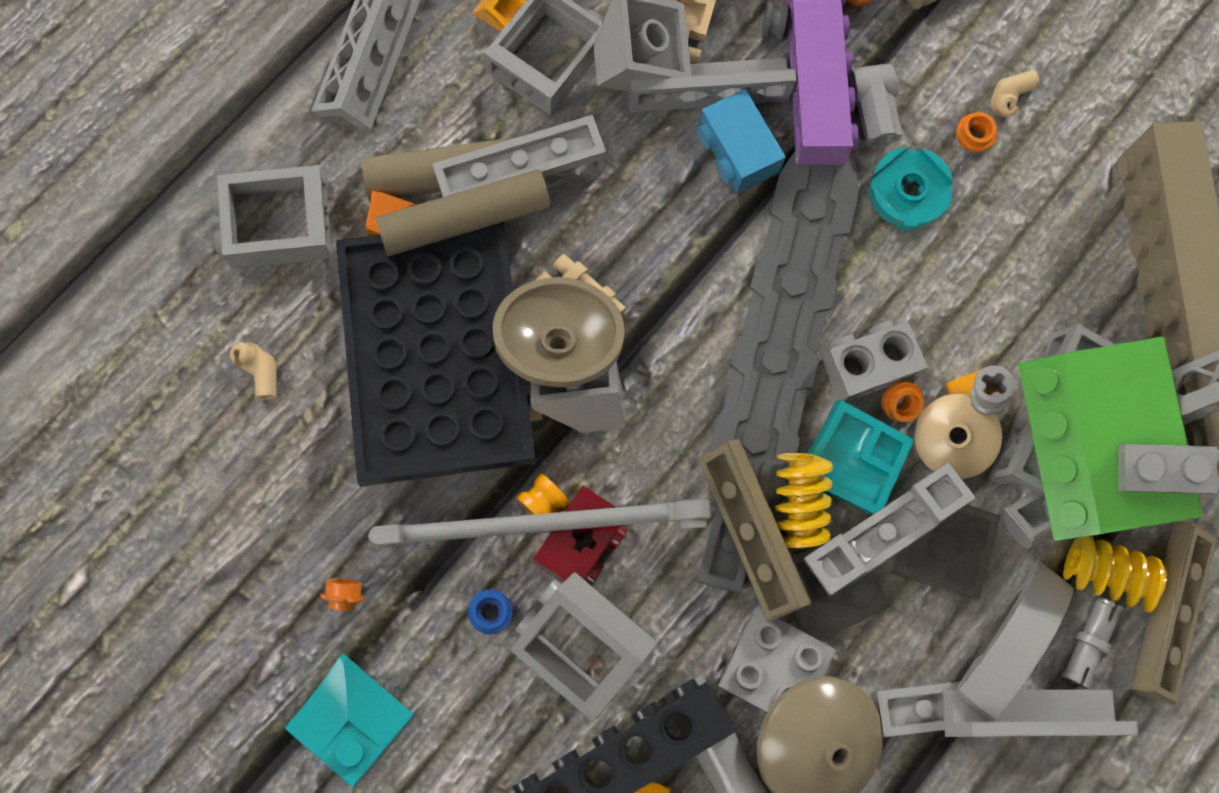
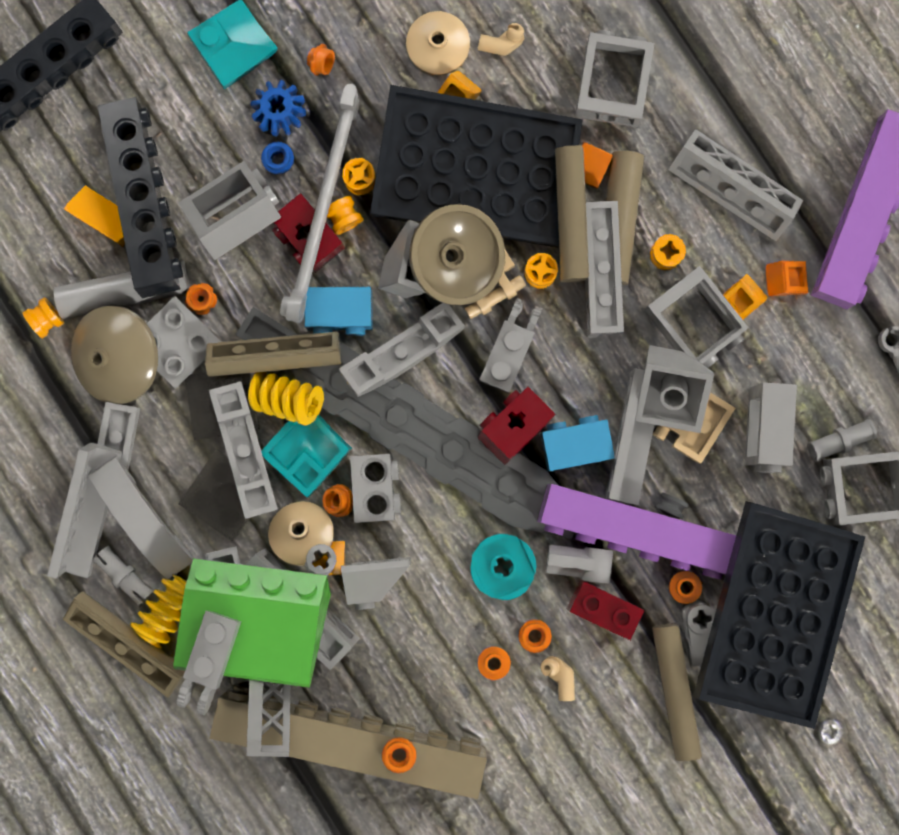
camera: 115 degrees right, 10 degrees up
none -> orange plate [185,283,217,315]
none -> blue gear [250,80,306,137]
none -> dark azure brick [305,287,373,336]
none -> light grey slope [338,303,465,397]
none -> light grey slope [341,557,411,610]
none -> light orange wheel [342,158,376,195]
none -> orange plate [382,737,417,773]
none -> tan dish [406,11,470,75]
none -> light orange slope [437,71,482,100]
none -> orange plate [477,646,511,680]
none -> dark red brick [478,387,556,465]
none -> light grey hinge [479,298,543,394]
none -> light orange wheel [524,253,558,289]
none -> dark red brick [566,580,644,641]
none -> light orange wheel [650,234,686,271]

